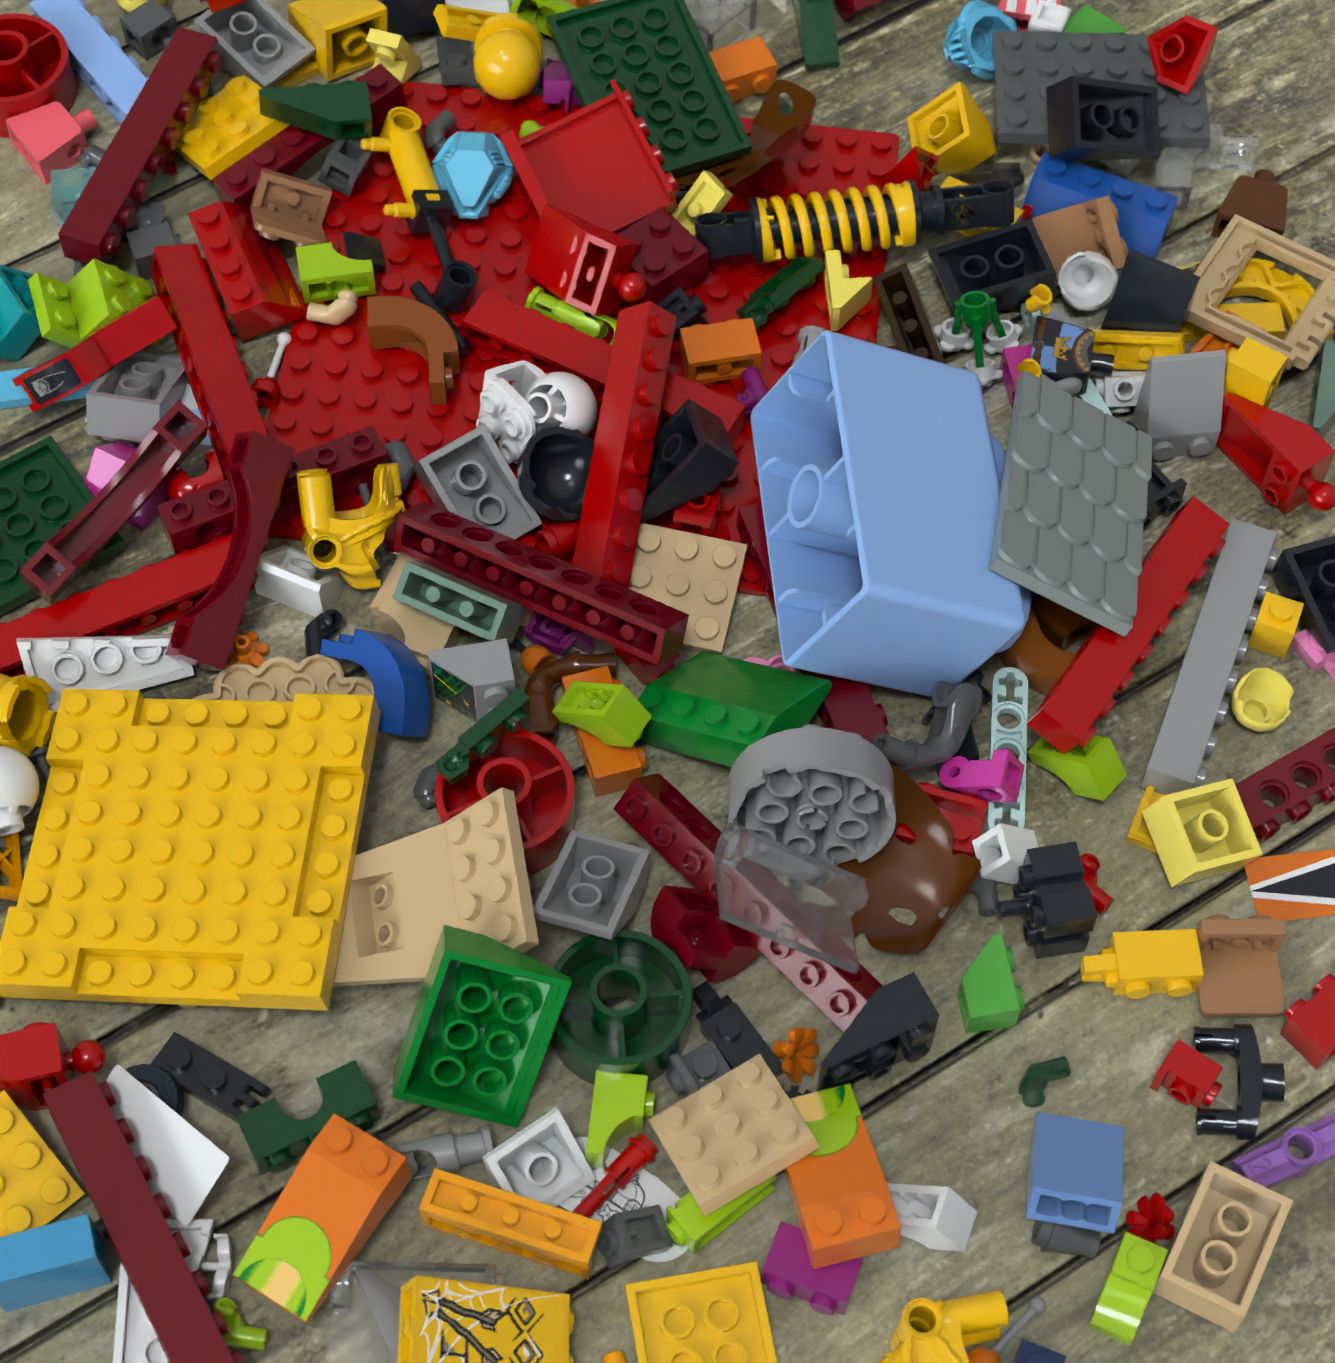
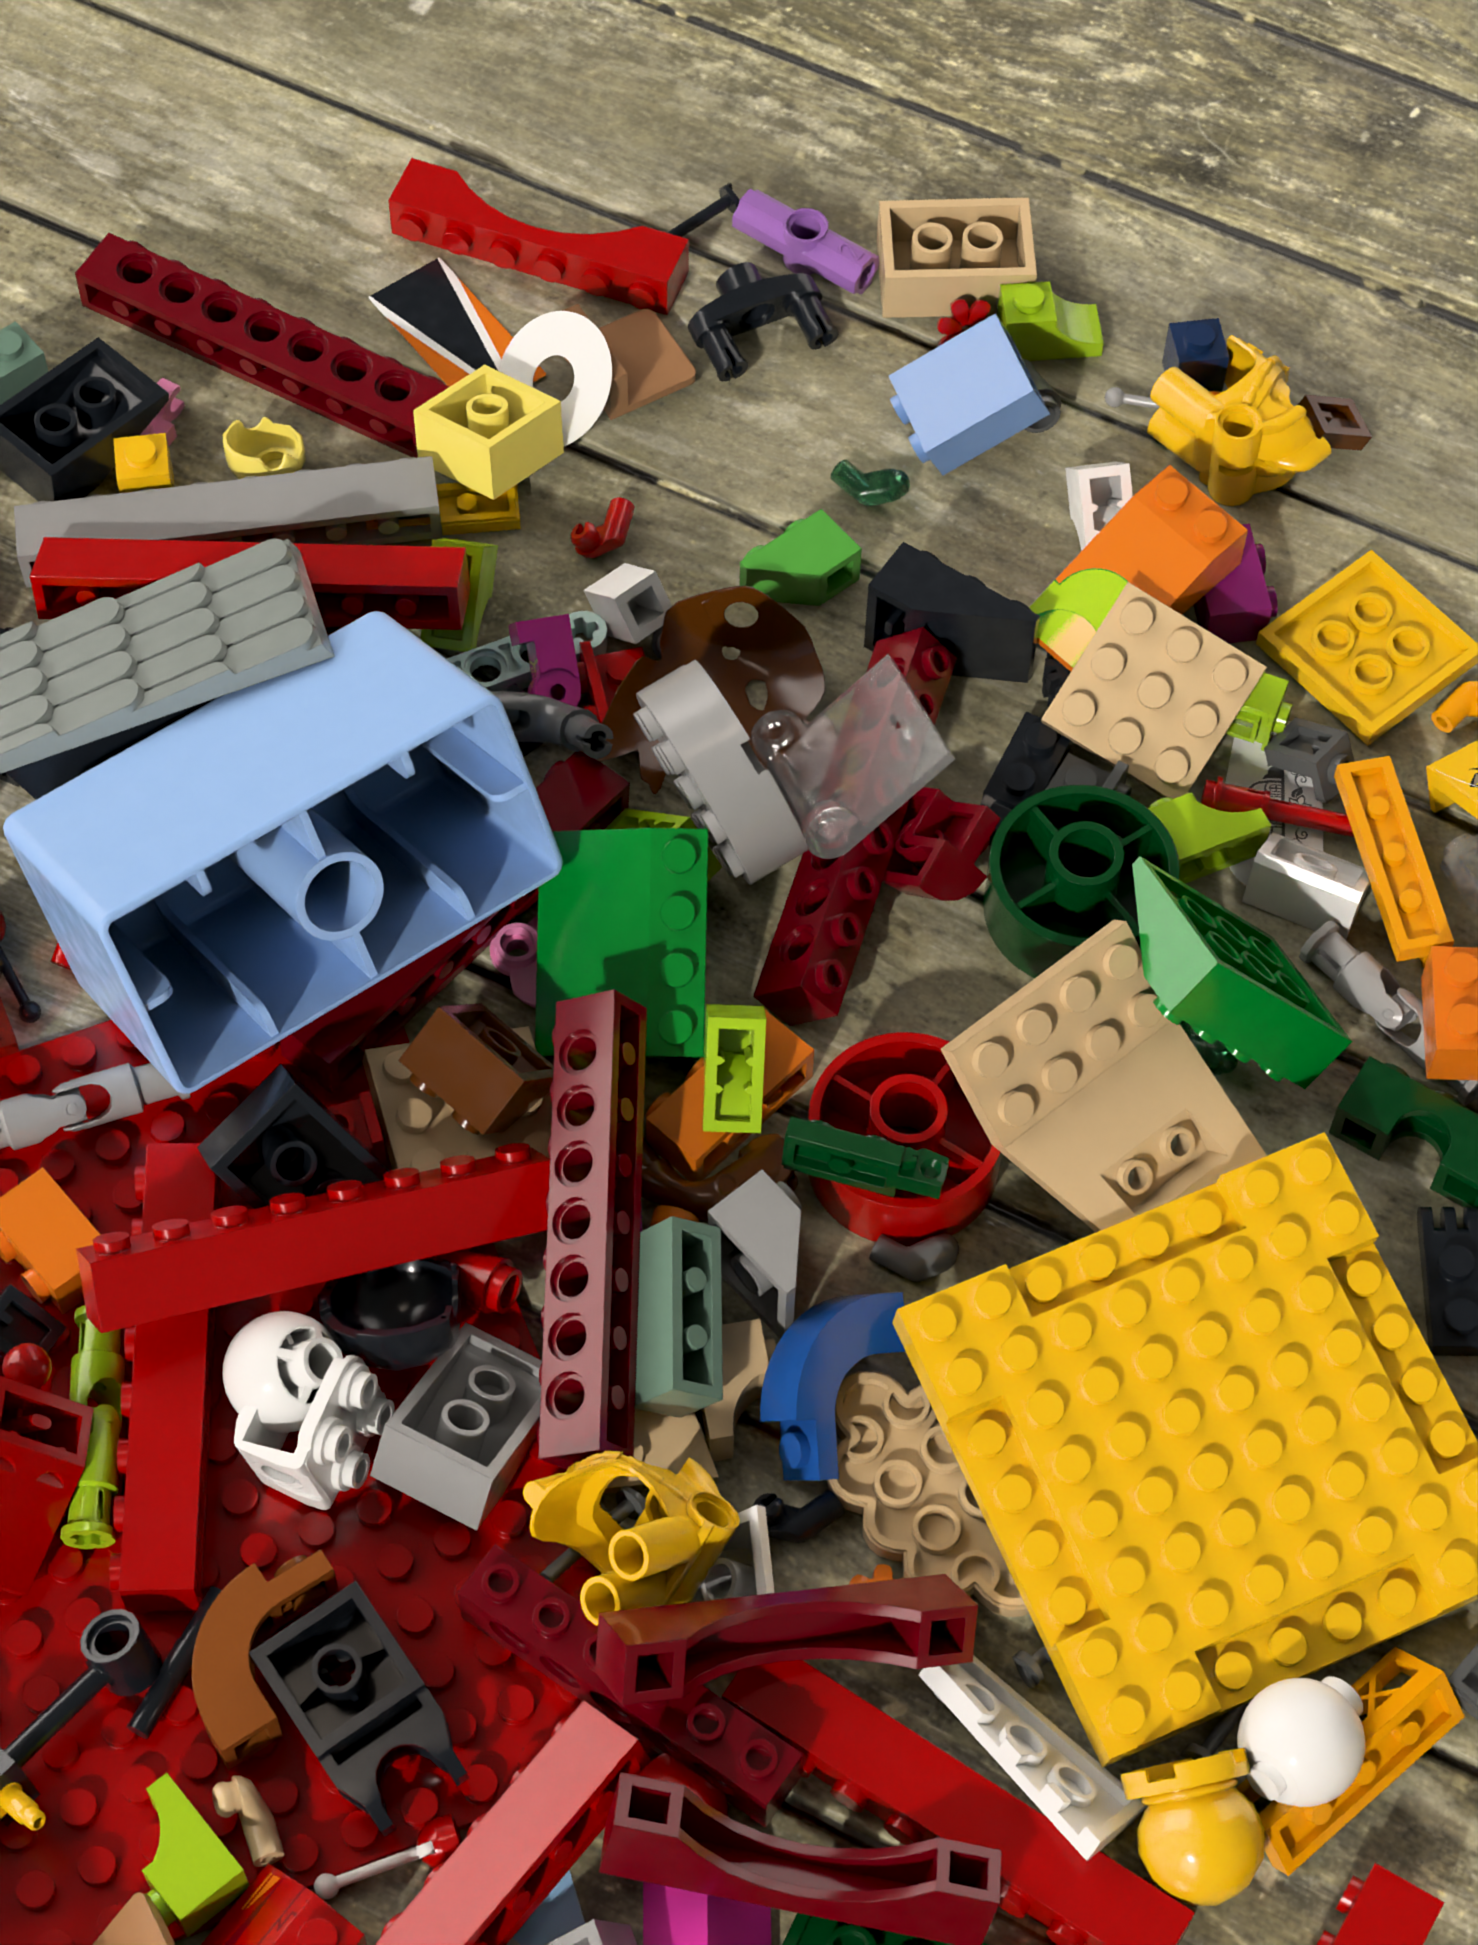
camera: 120 degrees left, 0 degrees up
black slope [342,232,386,272] -> none
dark grey arm [384,440,416,494] -> none
light grey slope [533,829,650,940] -> none
magenta arm [736,366,768,414] -> none
orange plant [773,1027,819,1083] -> none
black brick [998,841,1097,959] -> none
yellow hinge [1080,929,1204,999] -> none
red brick [1150,1039,1223,1108] -> none
none -> black brick [249,1581,469,1837]
none -> reddish brown slope [398,1003,554,1135]
none -> white sticker [498,311,612,446]

